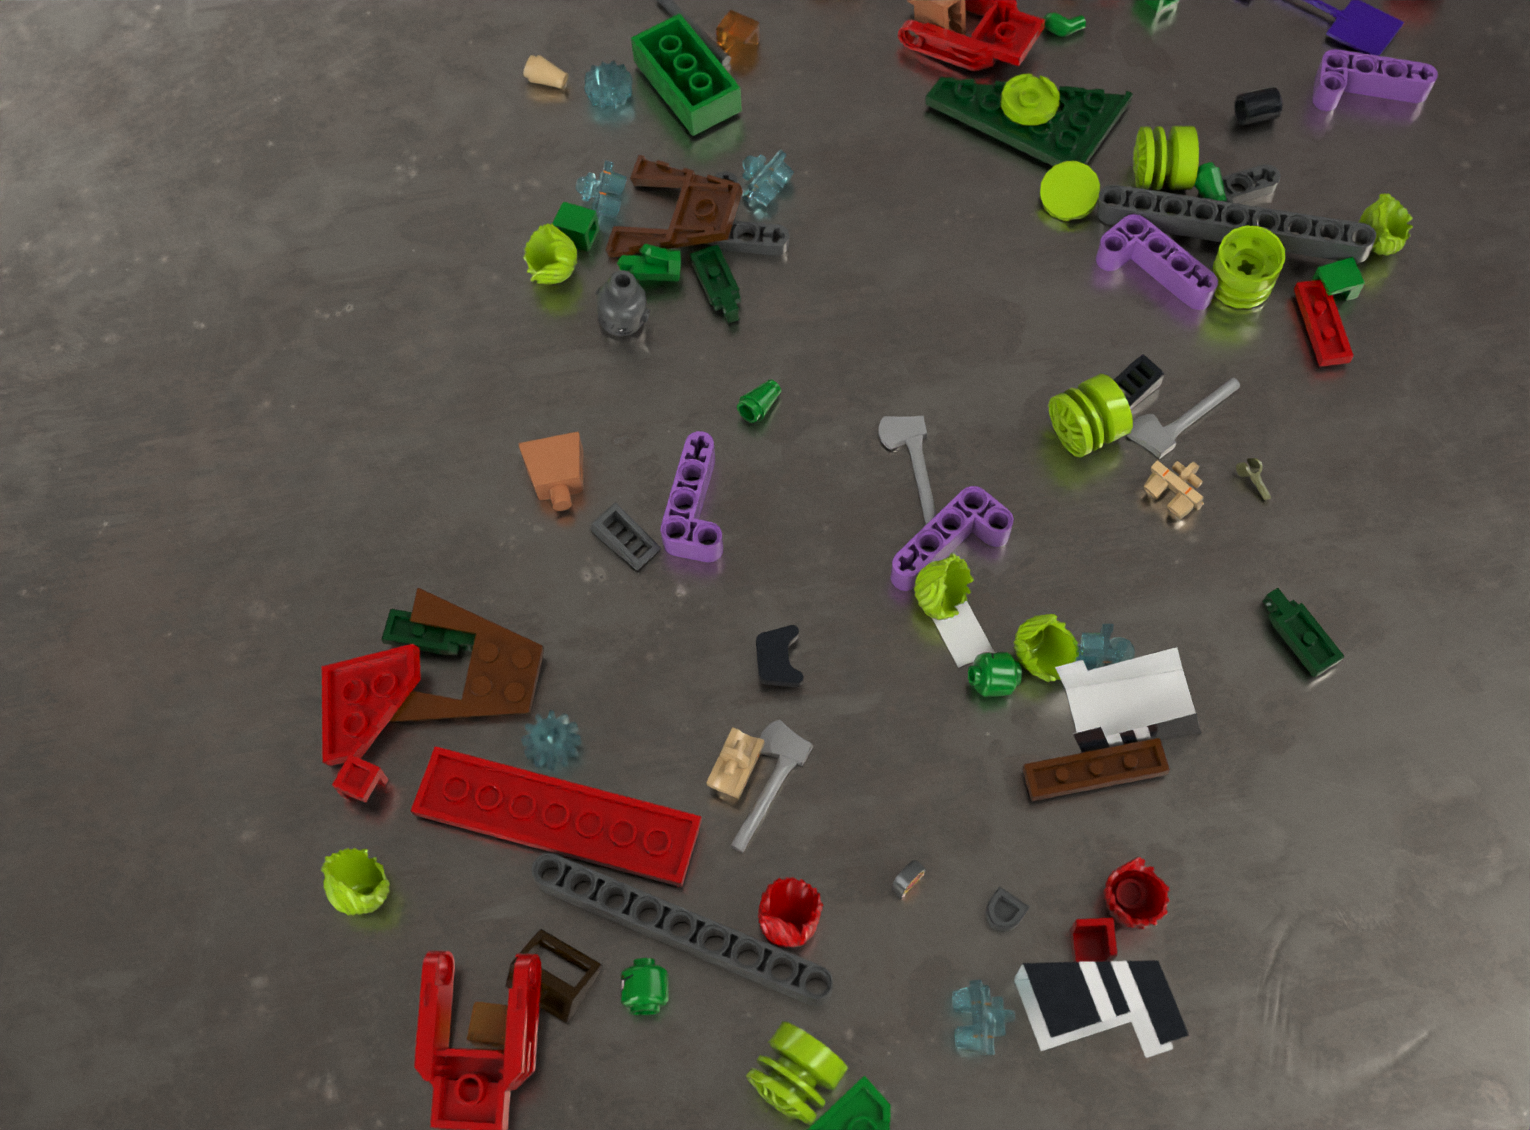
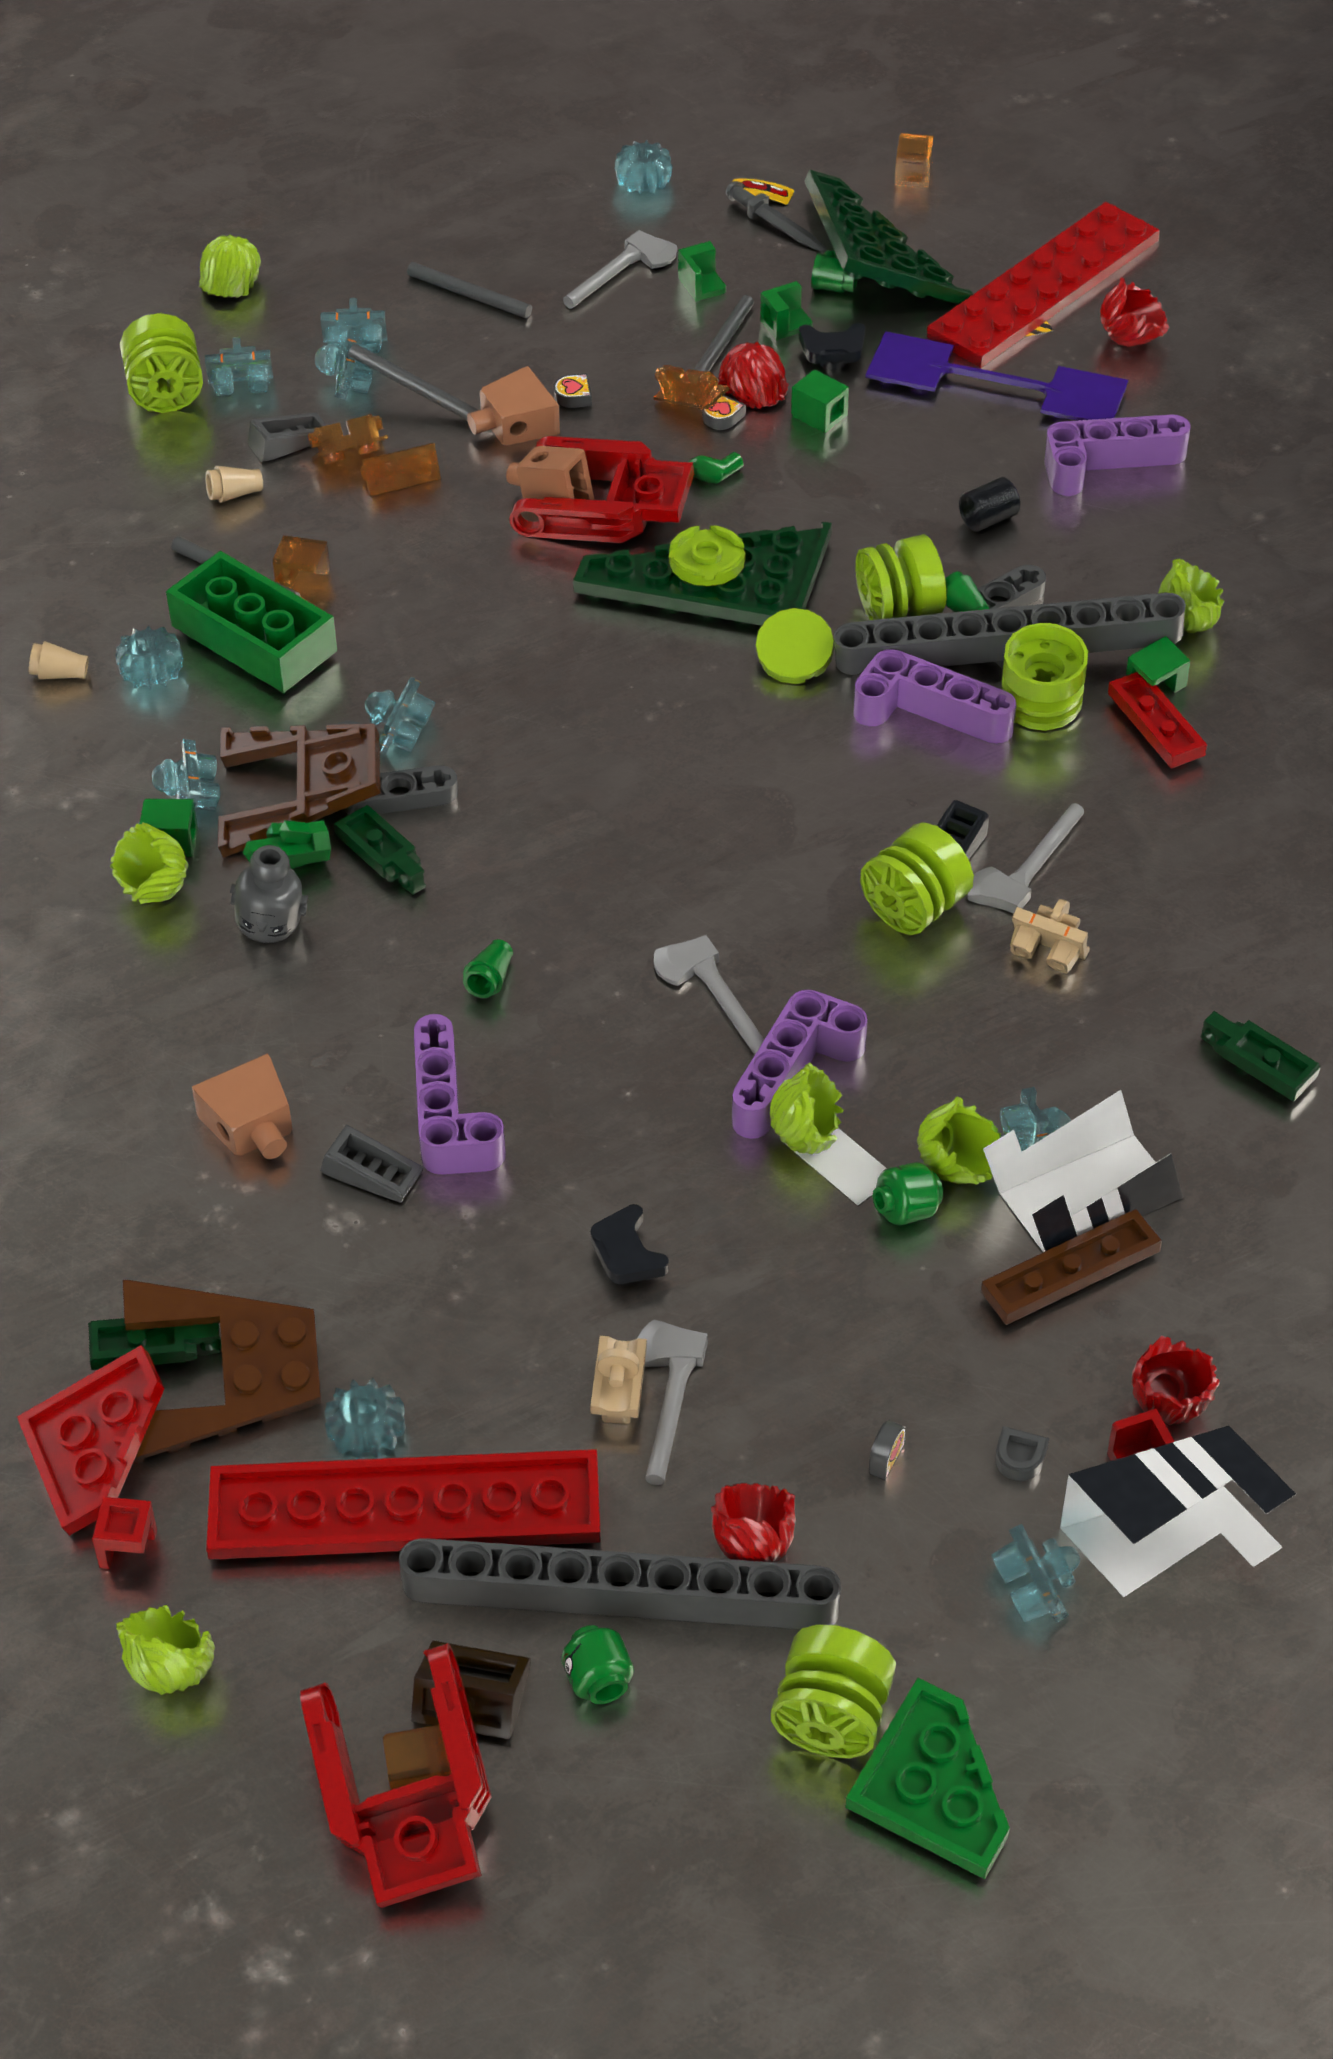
camera: 20 degrees left, 15 degrees down
olive hand [1236,458,1272,501] -> none

